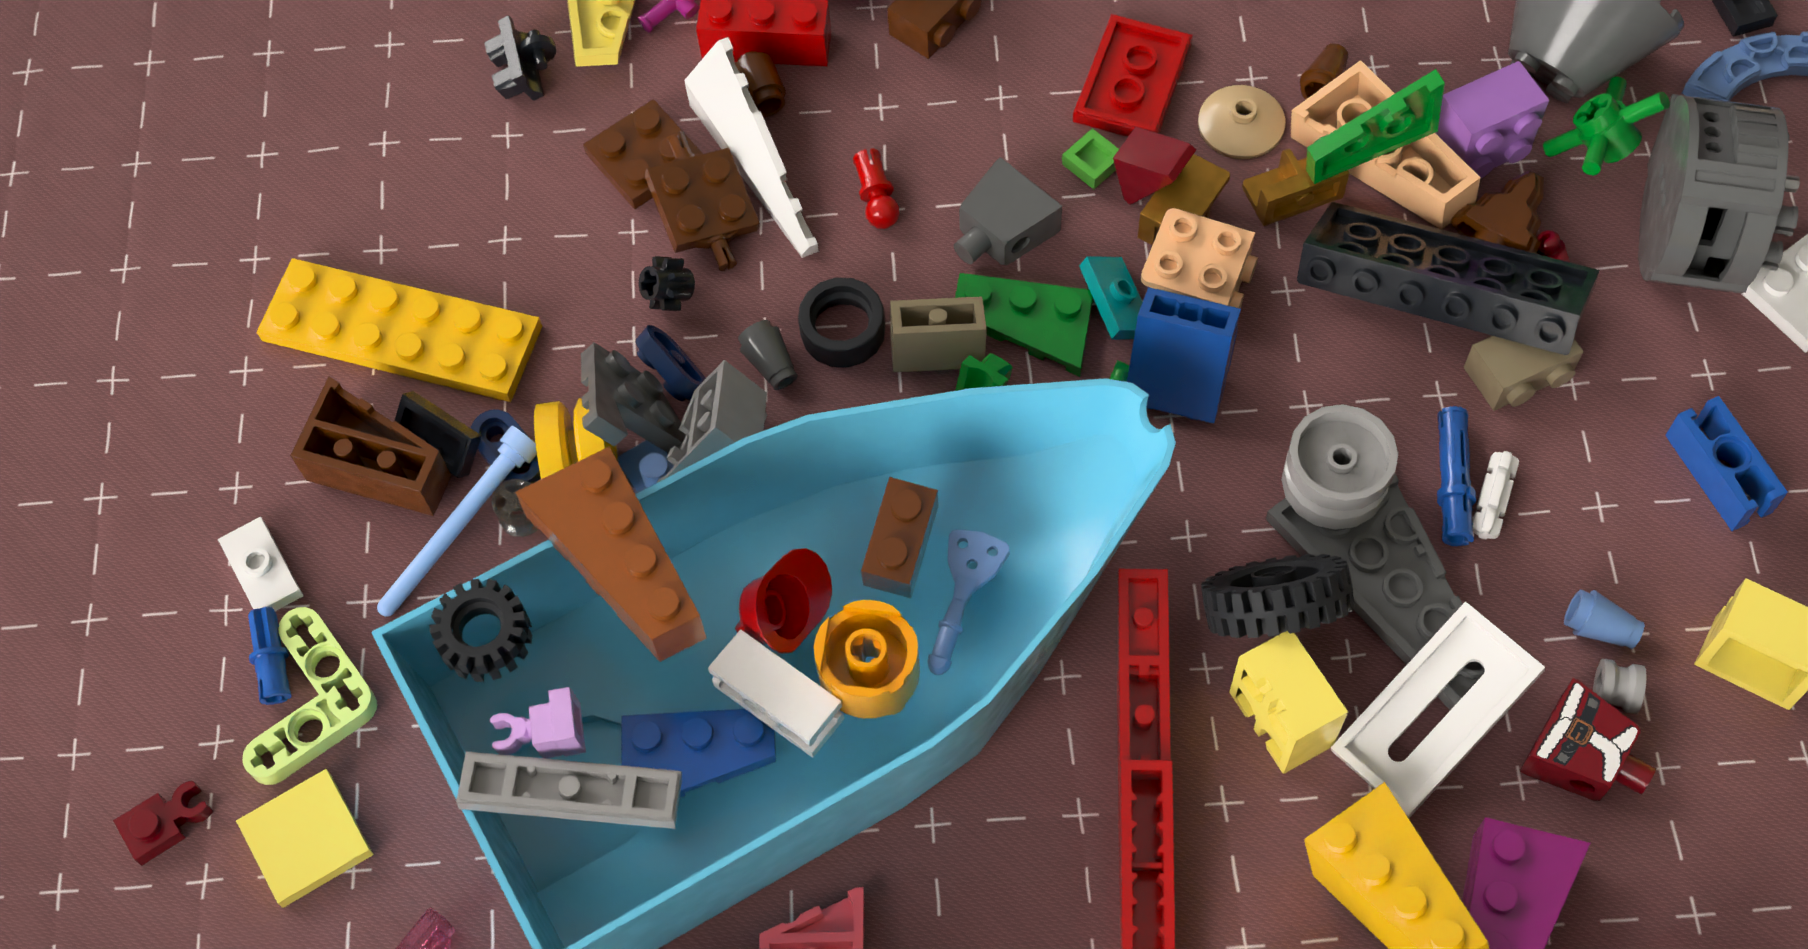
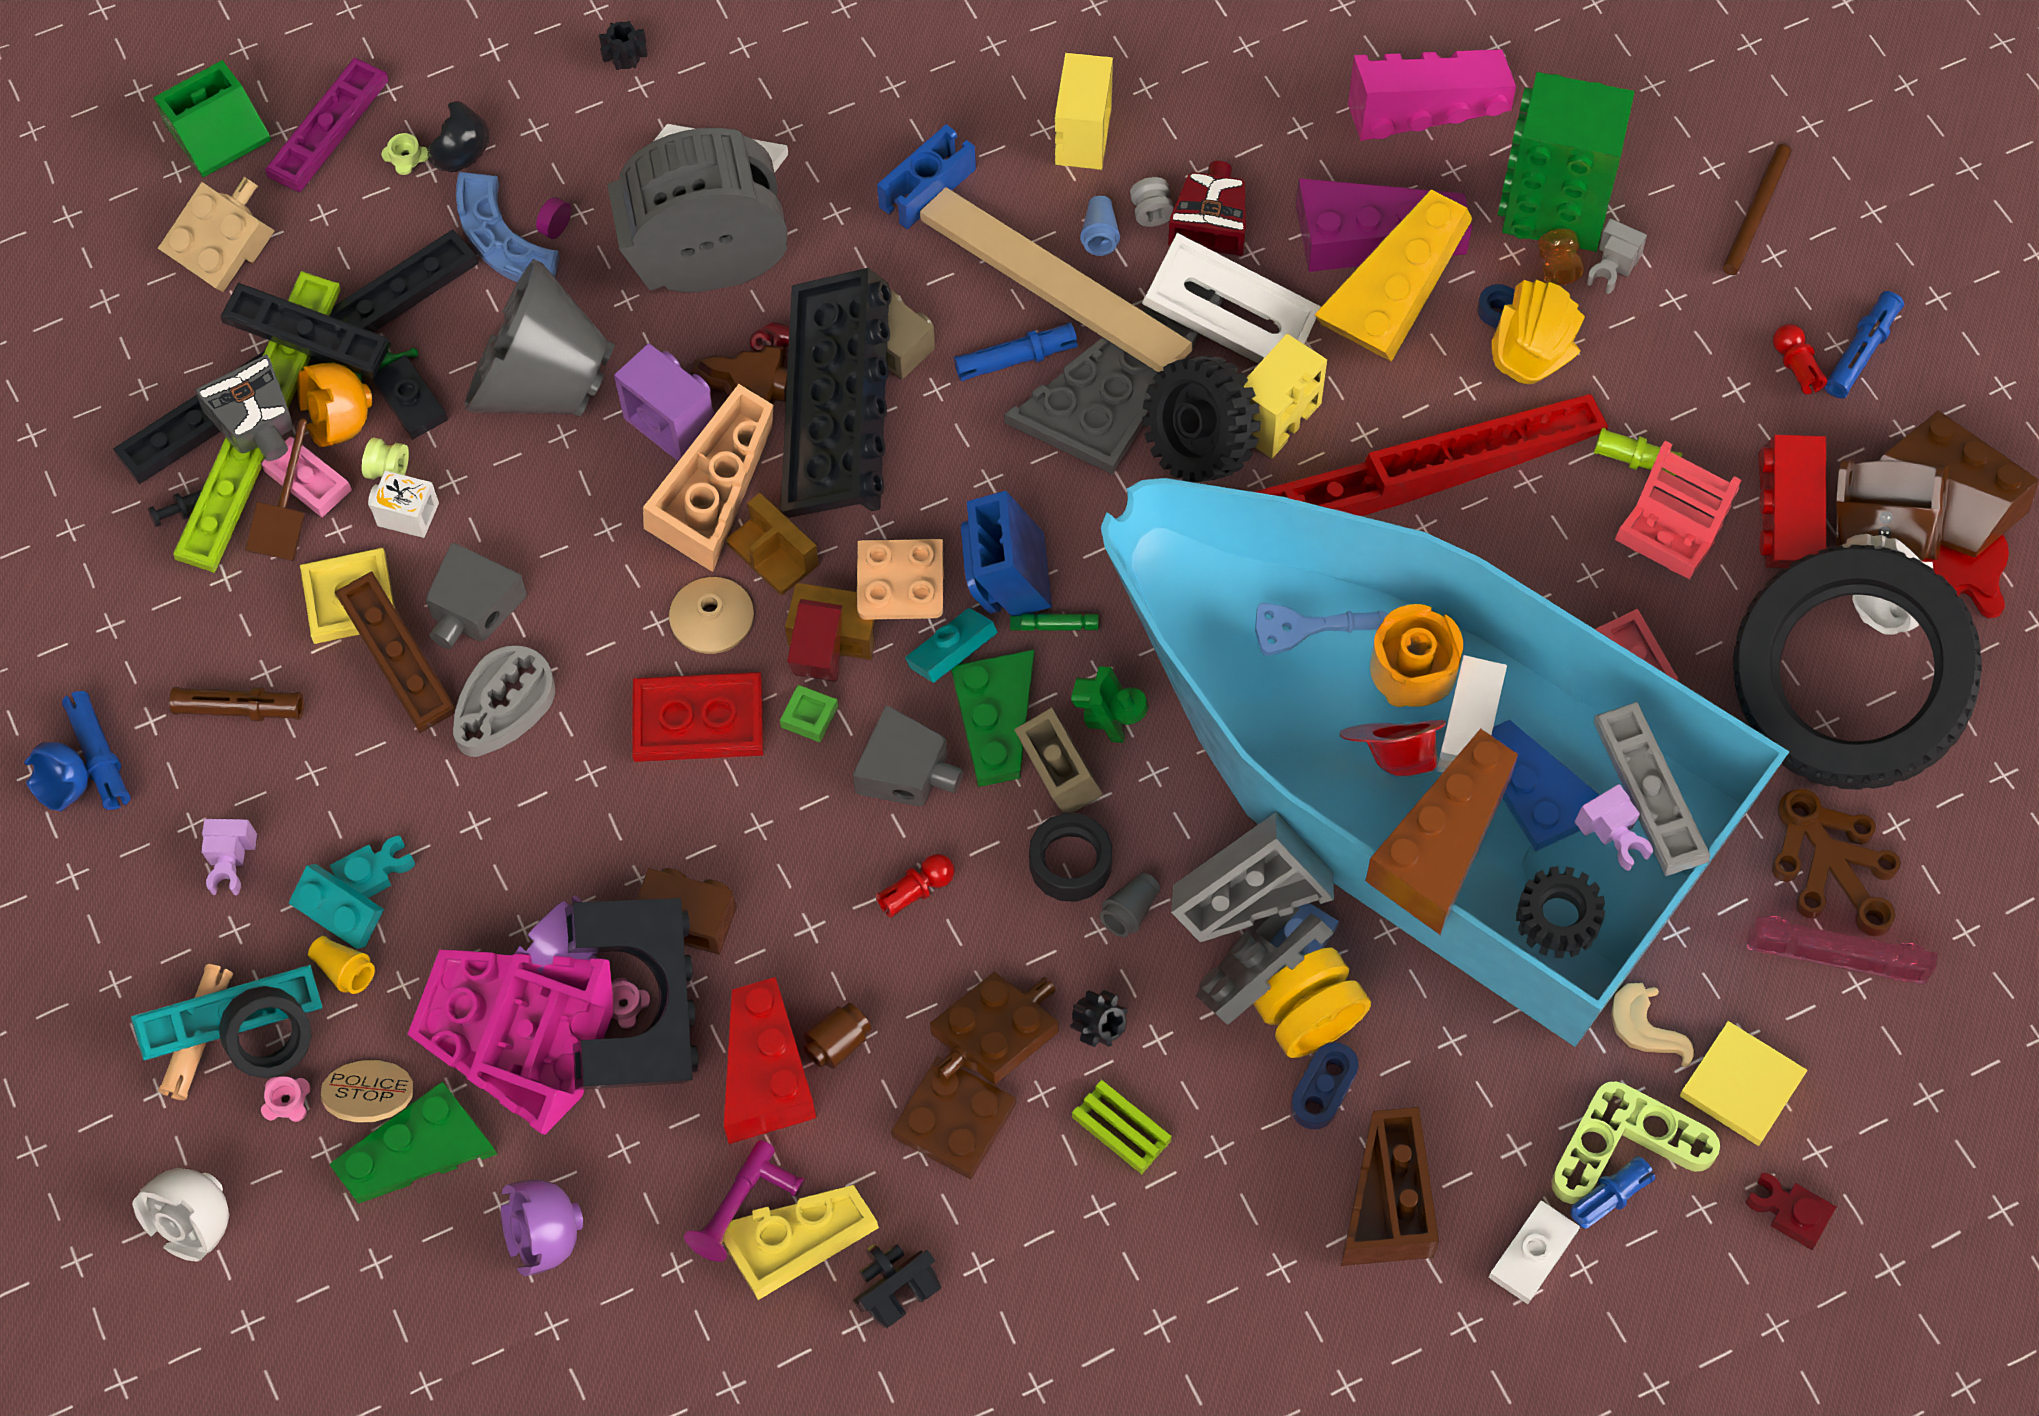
camera: 115 degrees left, 0 degrees up
yellow plate [257,258,542,402] -> none
light blue piece [377,425,537,617] -> none
black plate [395,391,482,478] -> none
clear smoke wheel [491,479,539,537] -> none
dark blue plate [635,325,706,401] -> none
white wedge [684,37,819,258] -> none
reddish brown brick [861,477,938,598] -> none
light grey wheel [1281,404,1398,530] -> none
reddish brown cone [1300,43,1349,100] -> none
green wing [1306,69,1445,184] -> none
white axle [1472,451,1519,540] -> none
green bar [1543,76,1670,176] -> none
none -> magenta tile [536,197,572,239]
none -> tan tile [920,187,1192,372]
none -> lime tile [1072,1079,1172,1175]
none -> tan piece [1610,983,1694,1067]

